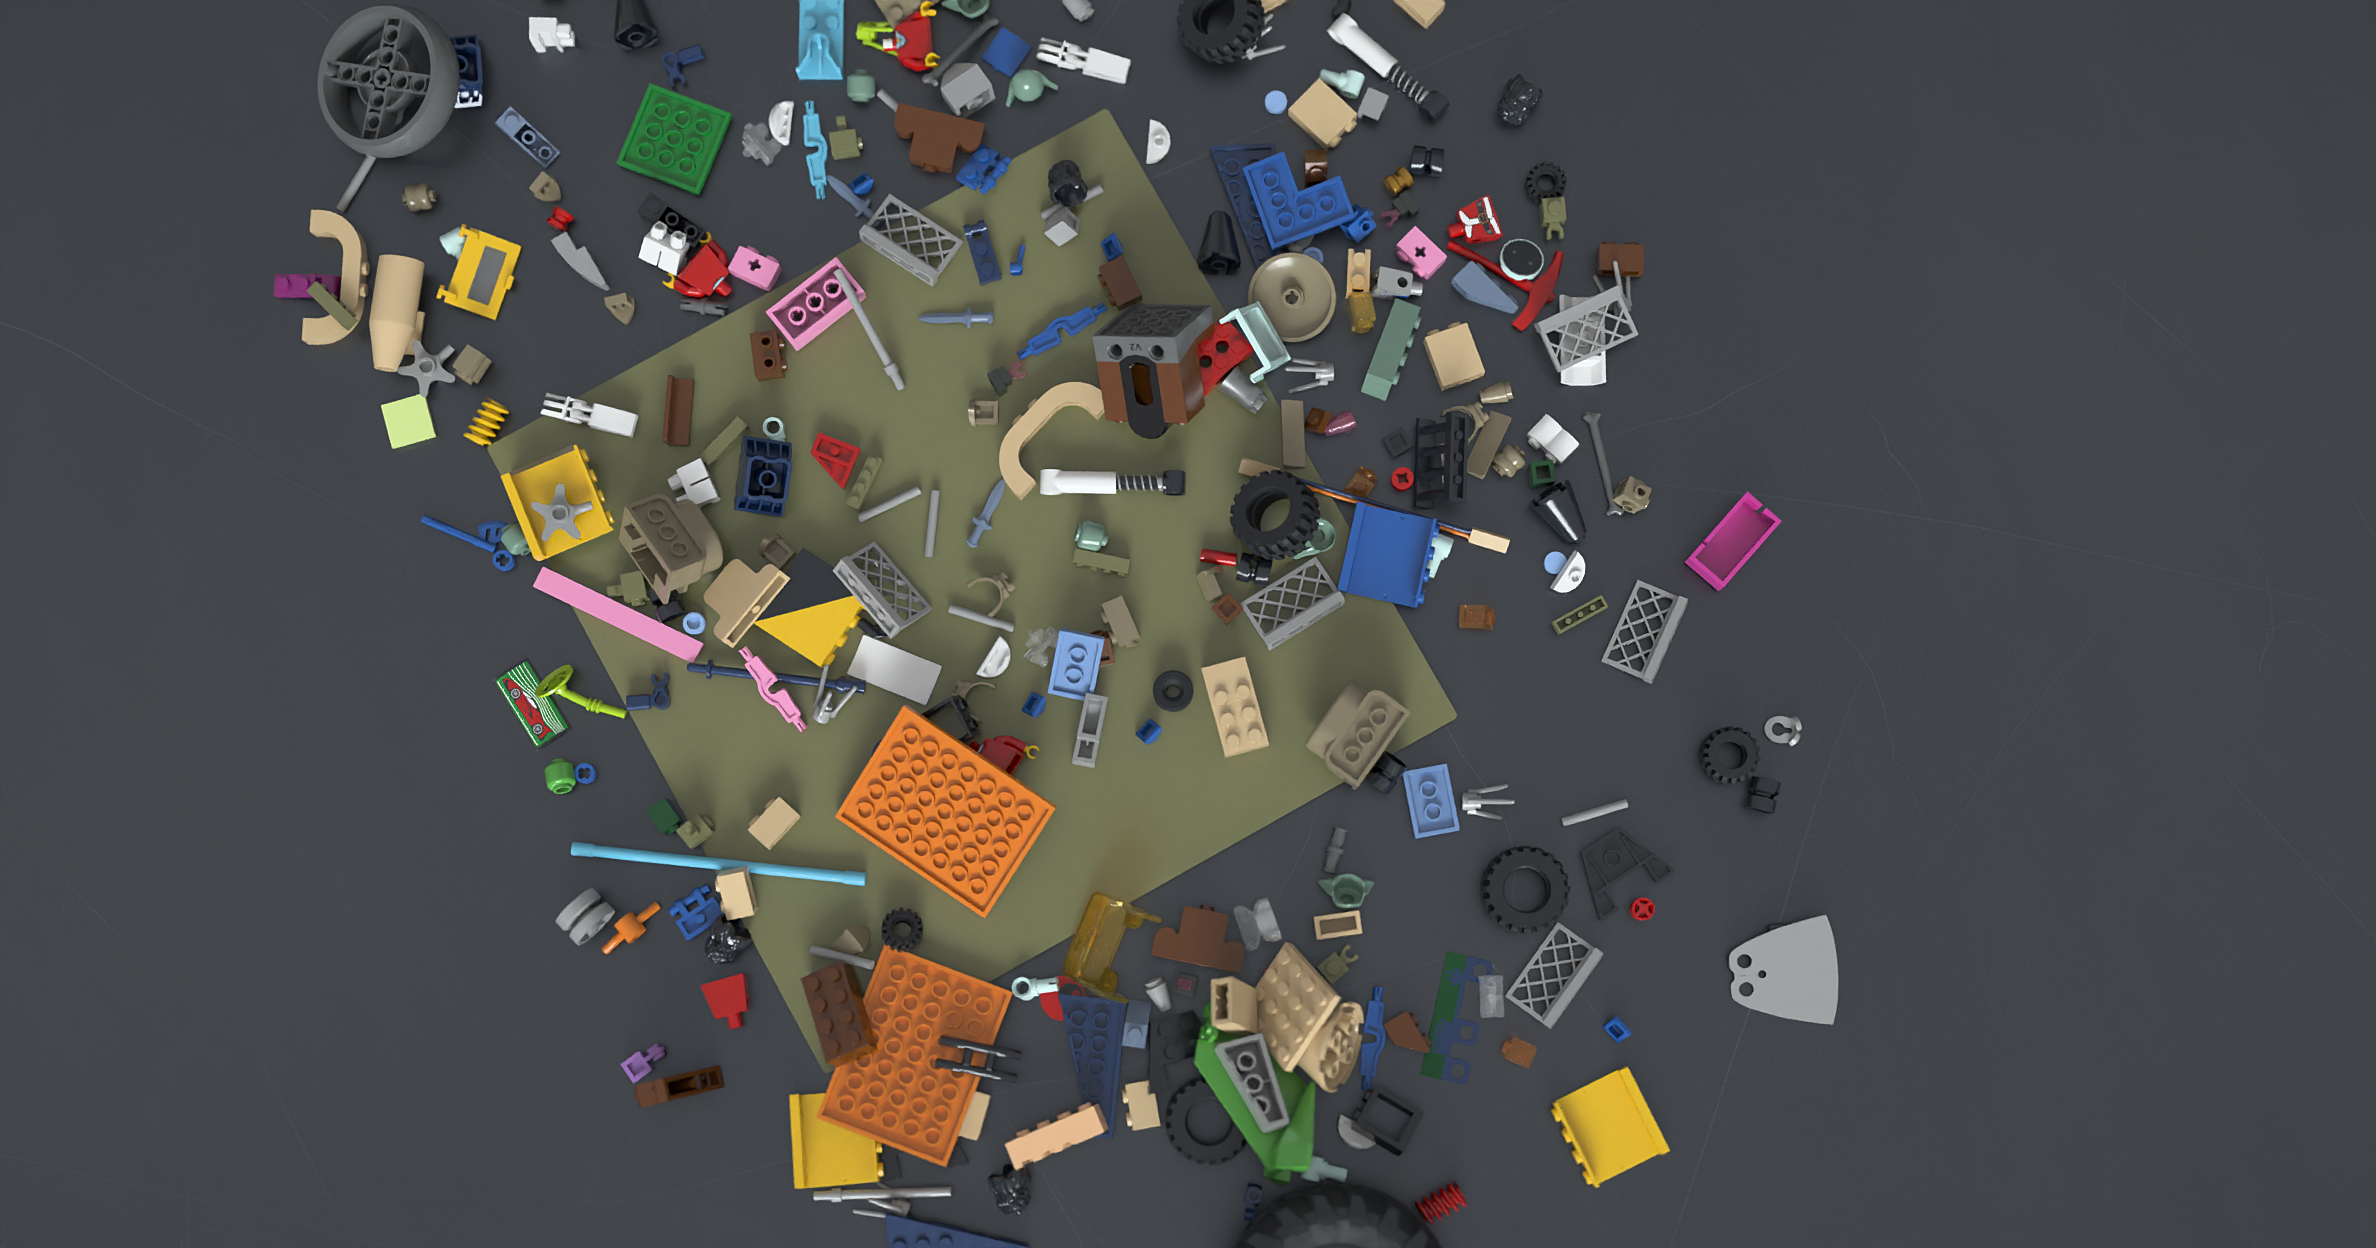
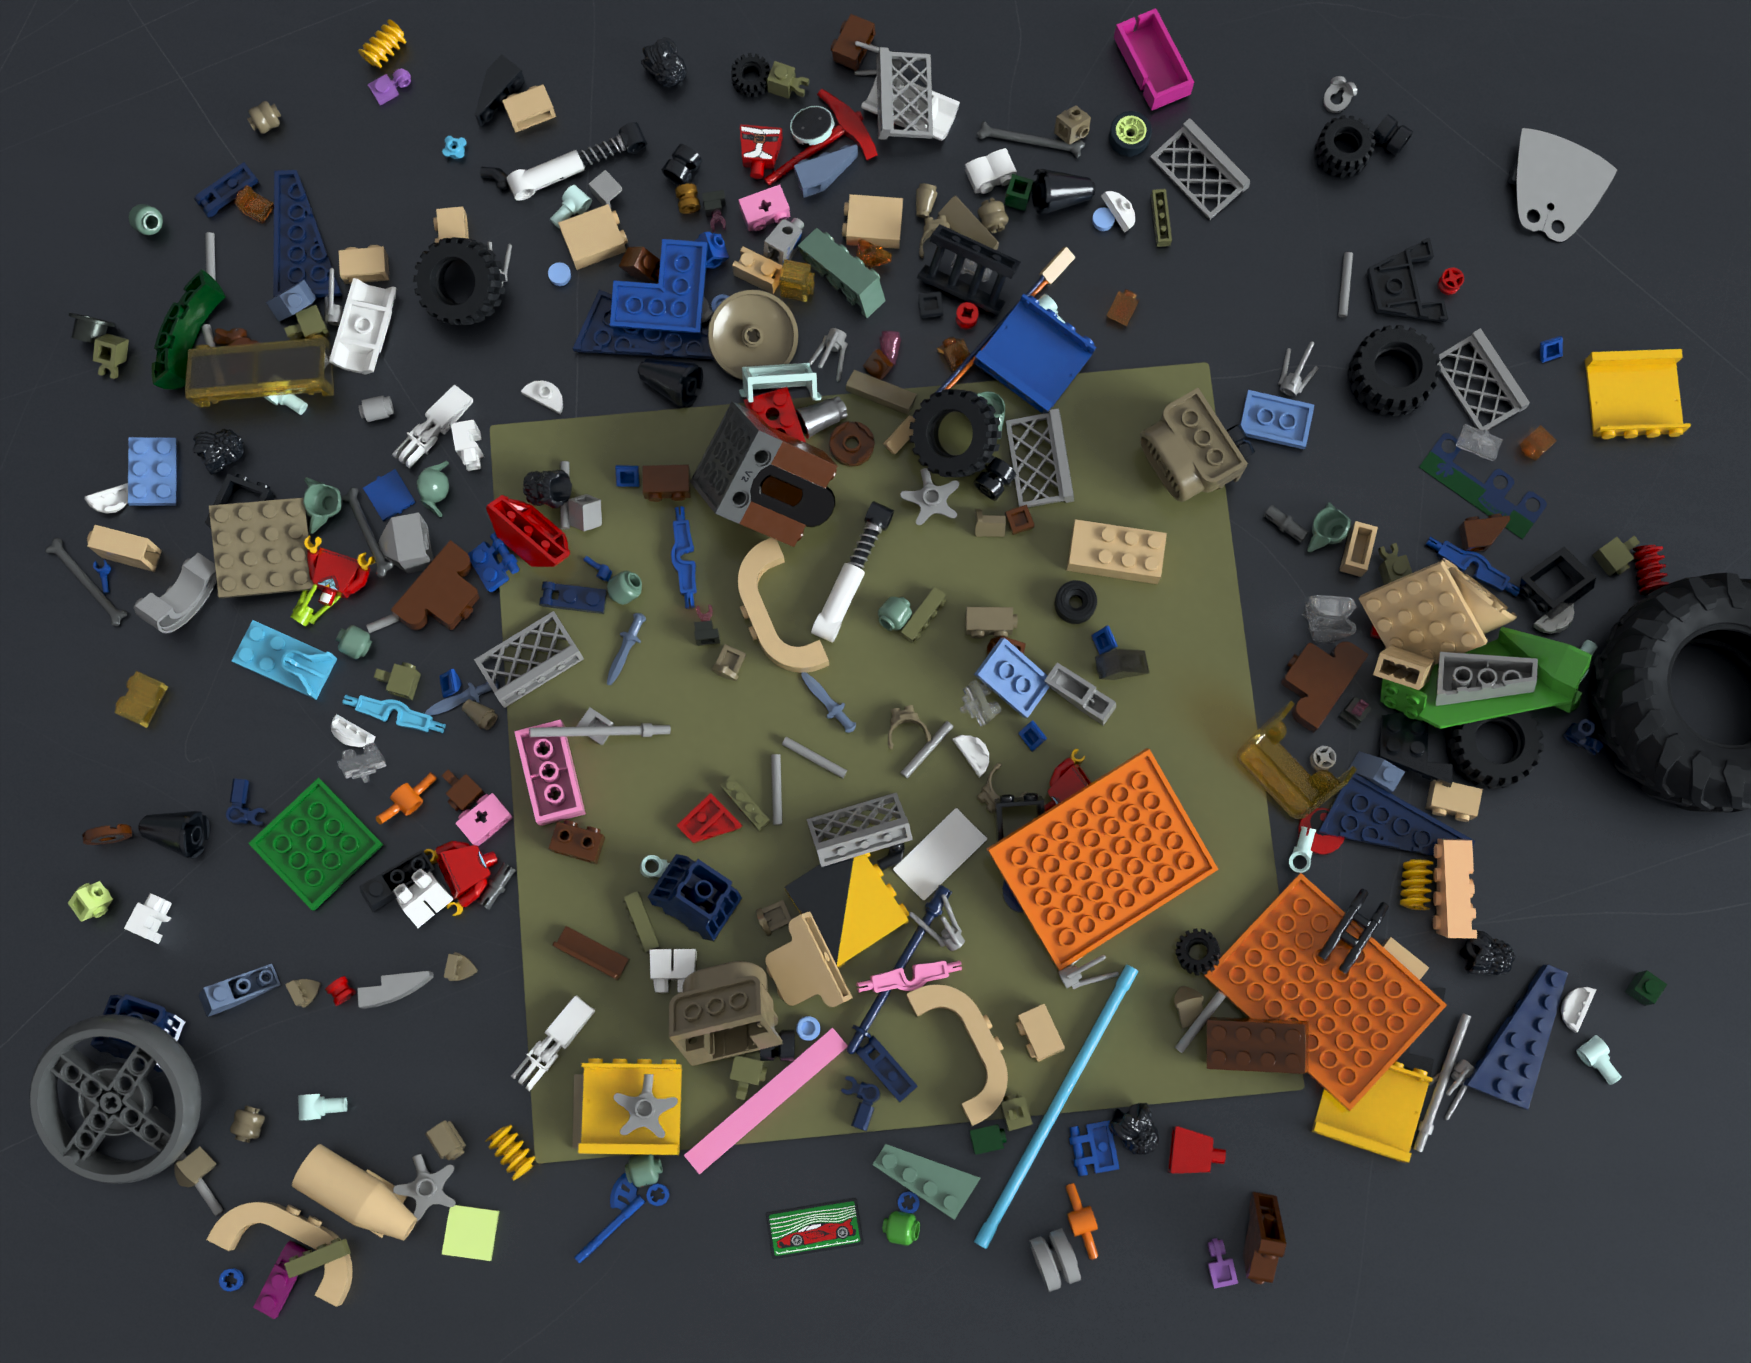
camera: 70 degrees left, 5 degrees down
yellow piece [436,224,521,320] -> none
lime dish [535,665,627,719] -> none
tan brick [715,866,758,920] -> none
light grey cone [1145,976,1172,1012] -> none
red hinge [1200,548,1237,567] -> none
none -> dark tan tile [174,1147,216,1187]
none -> blue bush [219,1268,244,1291]
none -> orange piece [376,772,437,824]
none -> reddish brown brick [442,769,486,812]
none -> white hips [451,420,484,471]
none -> dark tan cone [462,699,498,730]
none -> red wedge [486,495,570,567]
none -> light grey panel [576,708,615,745]
none -> sand green head [607,570,642,605]
none -> reddish brown tile [829,421,875,467]
none -> dark blue plate [856,1035,918,1103]
none -> clear orange bracket [857,239,892,268]
none -> sand green wedge [872,1144,981,1220]
none -> light grey animal [900,468,959,525]
none -> tan arch [906,985,1008,1126]
none -> light grey plant [1058,955,1119,990]
none -> clear smoke slope [1095,649,1149,680]
none -> wheel [1109,111,1152,157]
none -> light grey wheel [1310,746,1336,772]
none -> yellow piece [1400,859,1433,910]
none -> olive brick [1592,536,1640,577]

